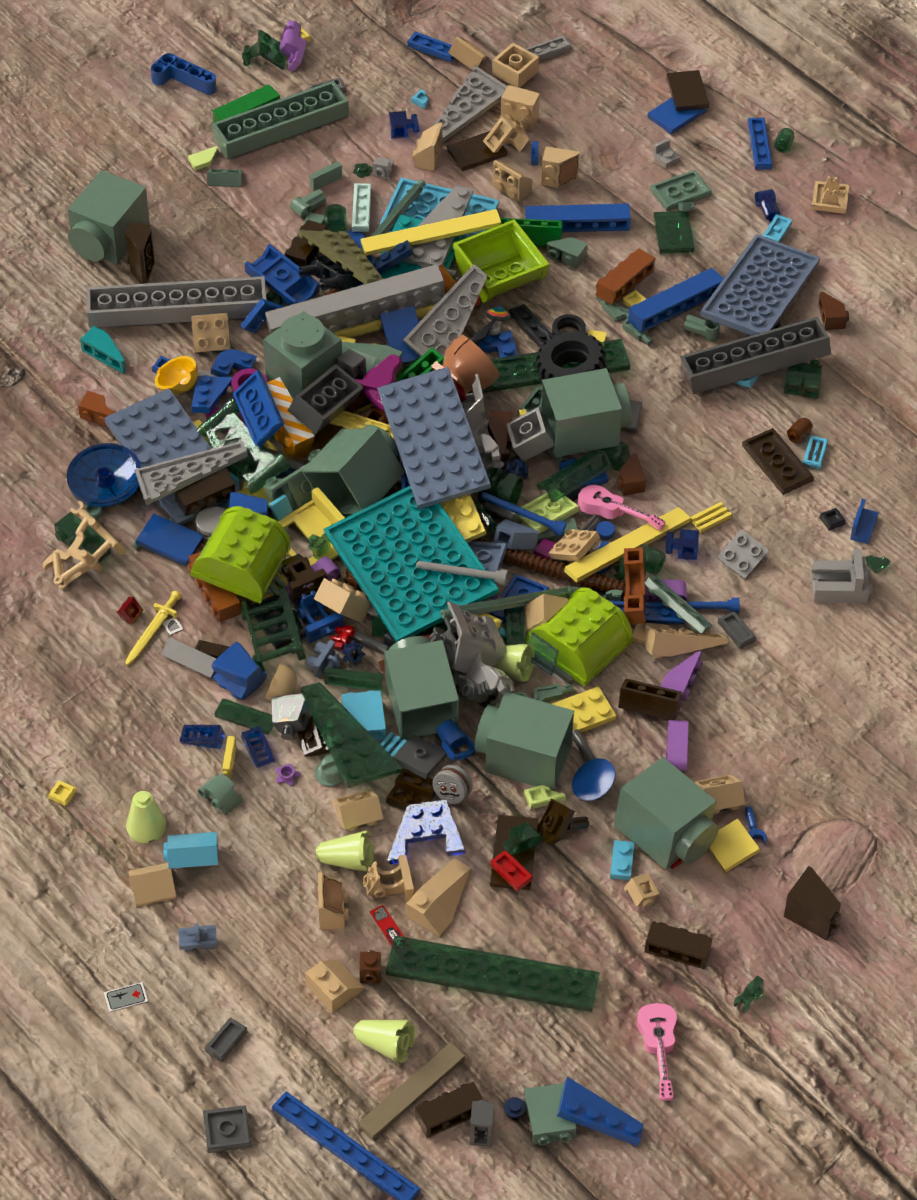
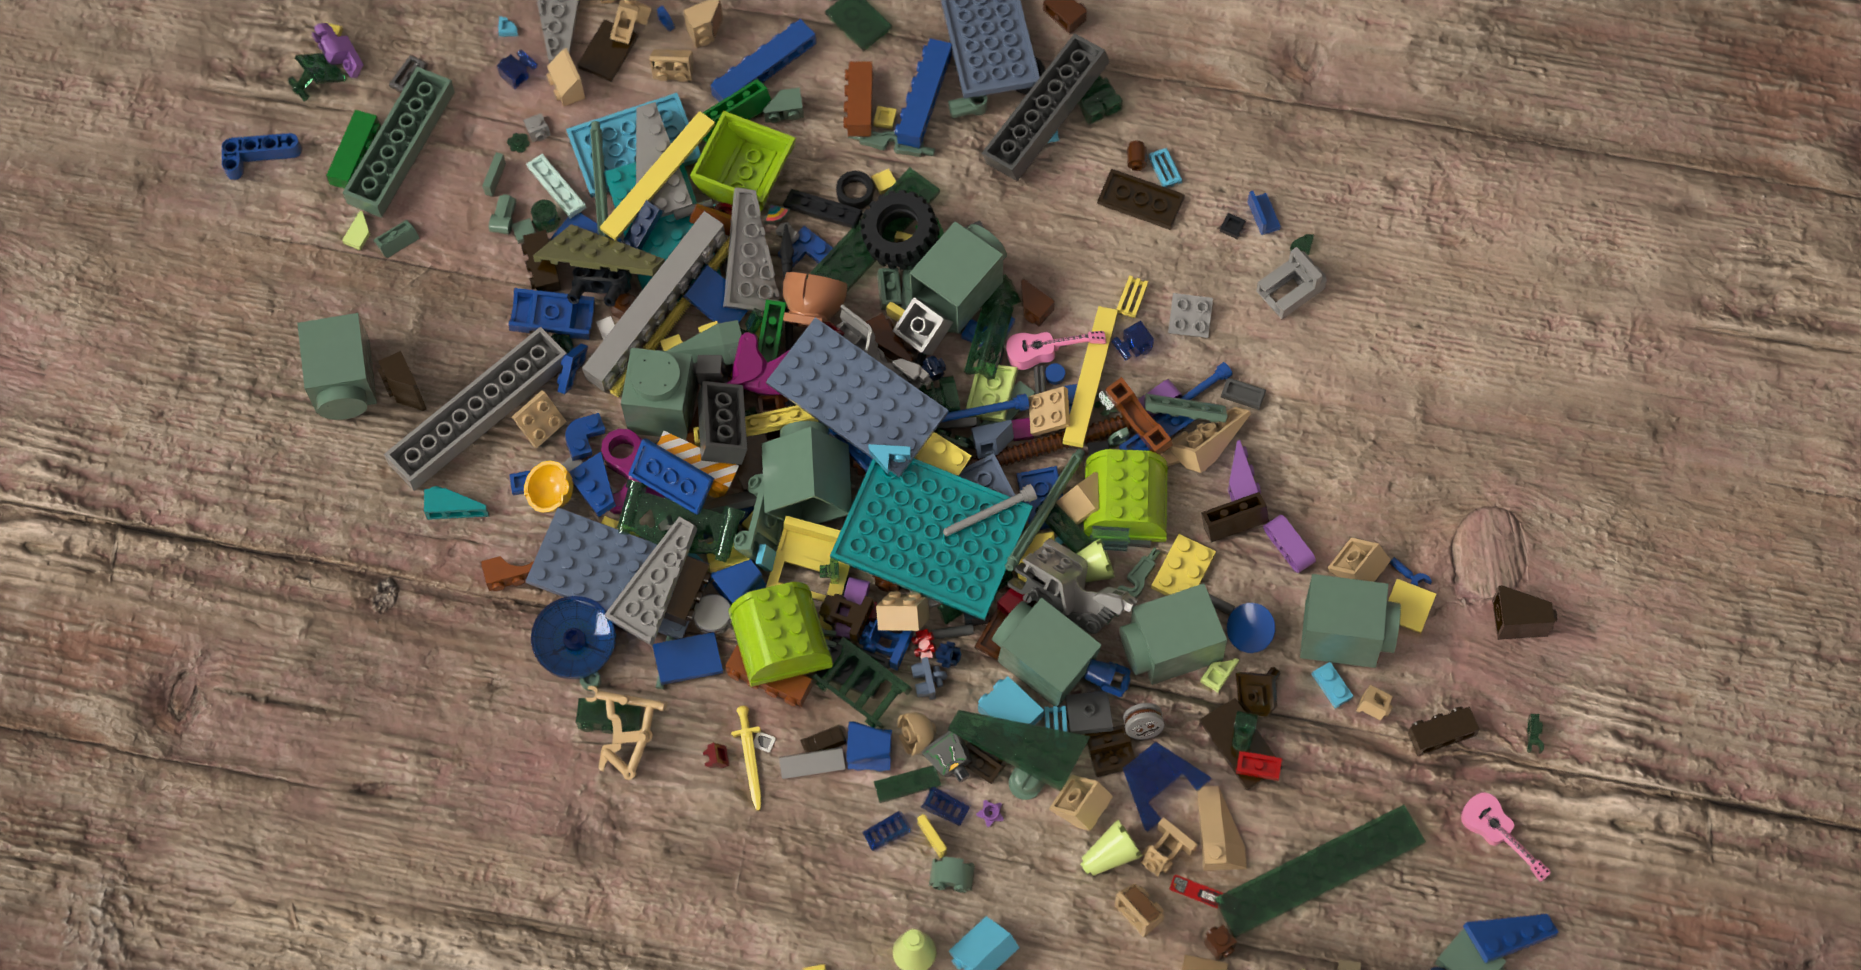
camera: 35 degrees left, 15 degrees up
clear green tile [324,667,384,691] -> none
clear green piece [642,544,666,576] -> none
none -> medium azure slope [868,444,911,474]

